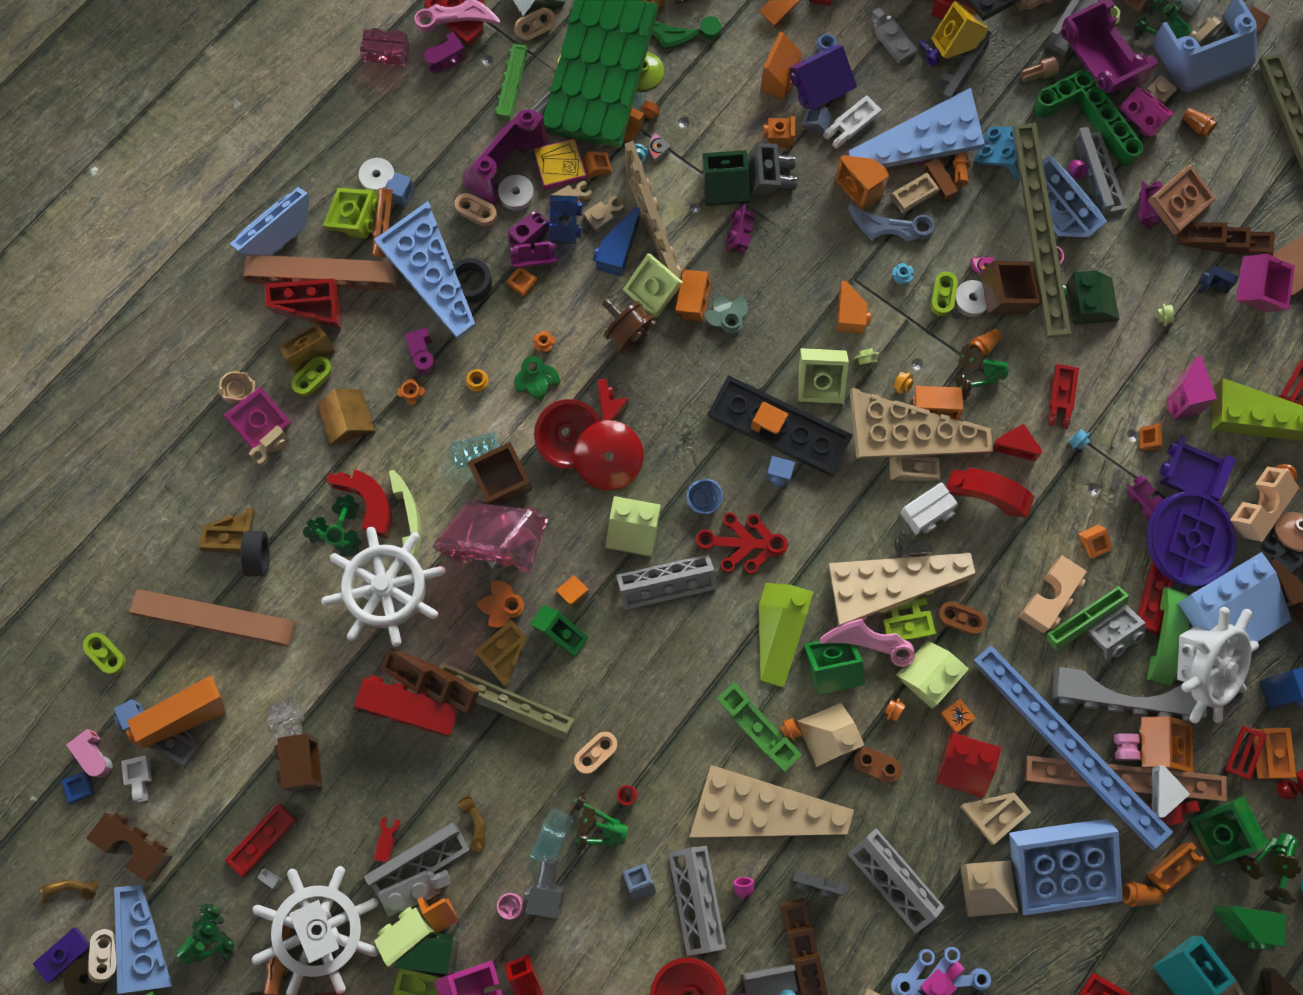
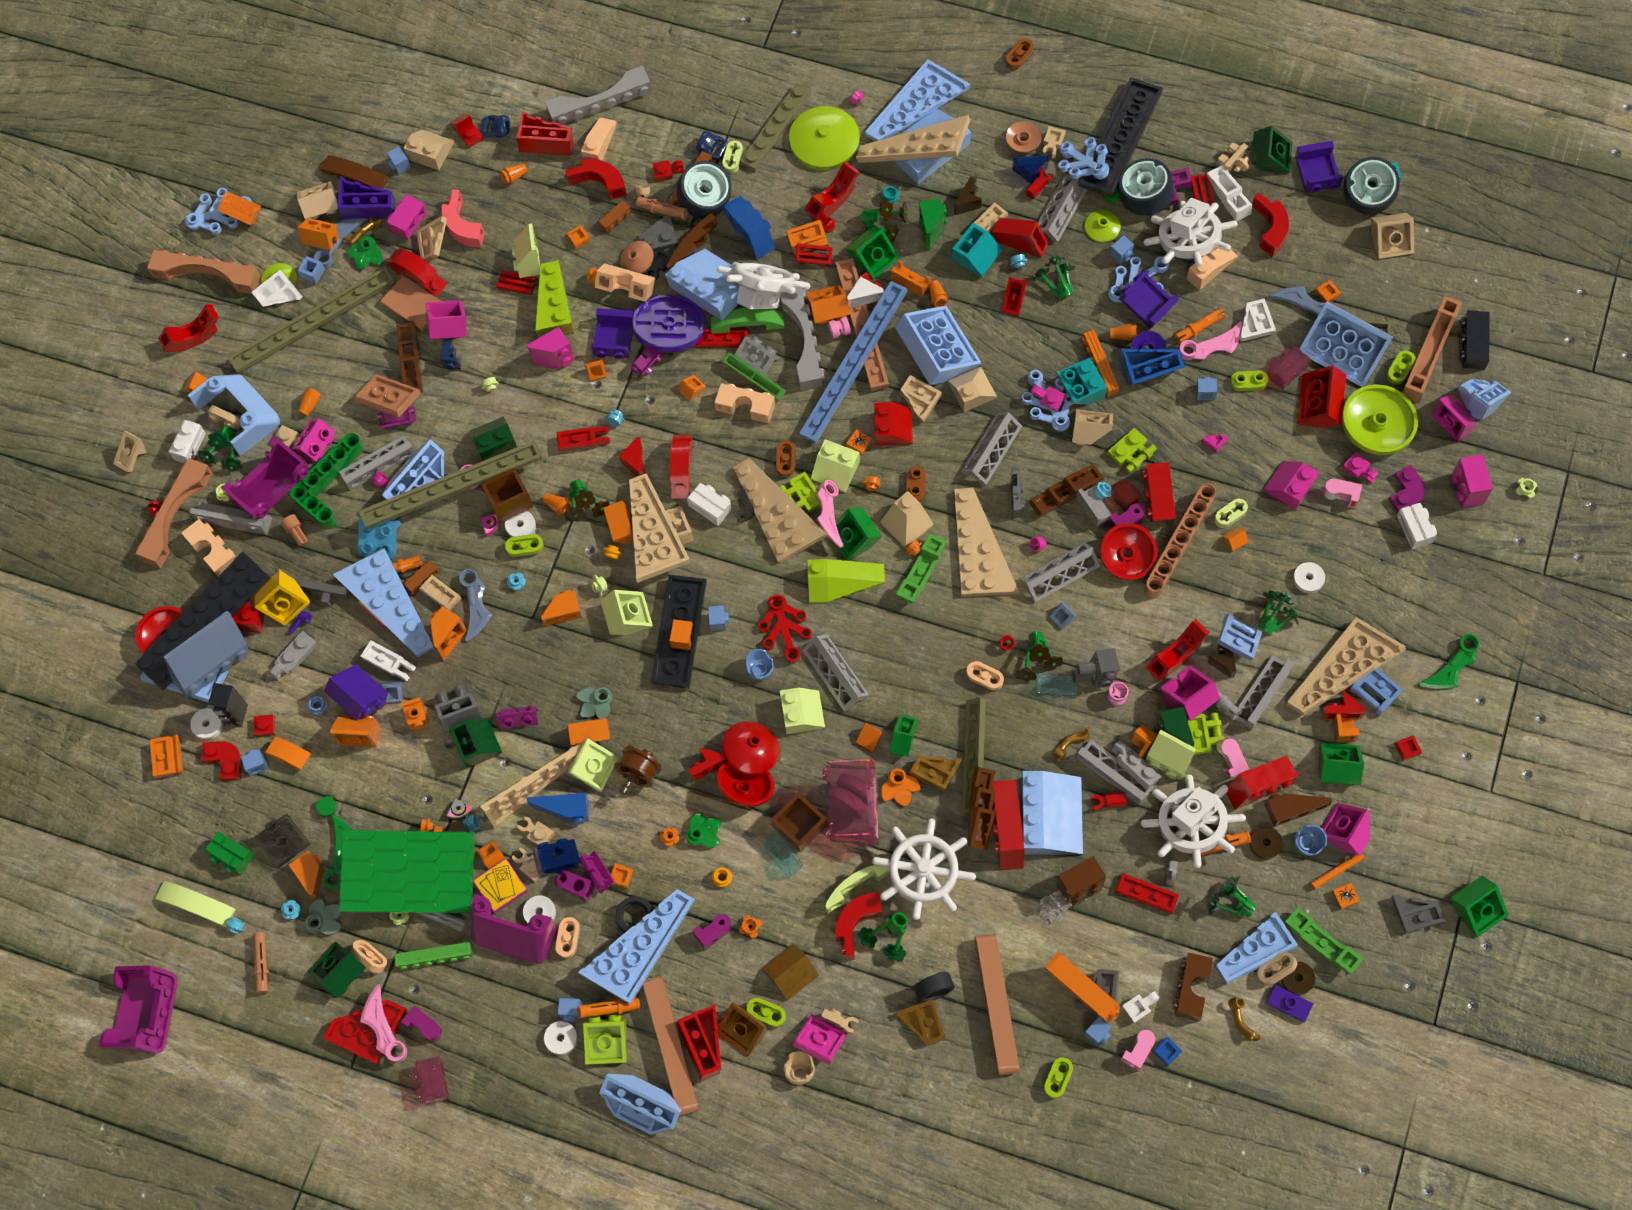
camera: 105 degrees left, 5 degrees down
none -> light blue slope [1022,771,1083,855]

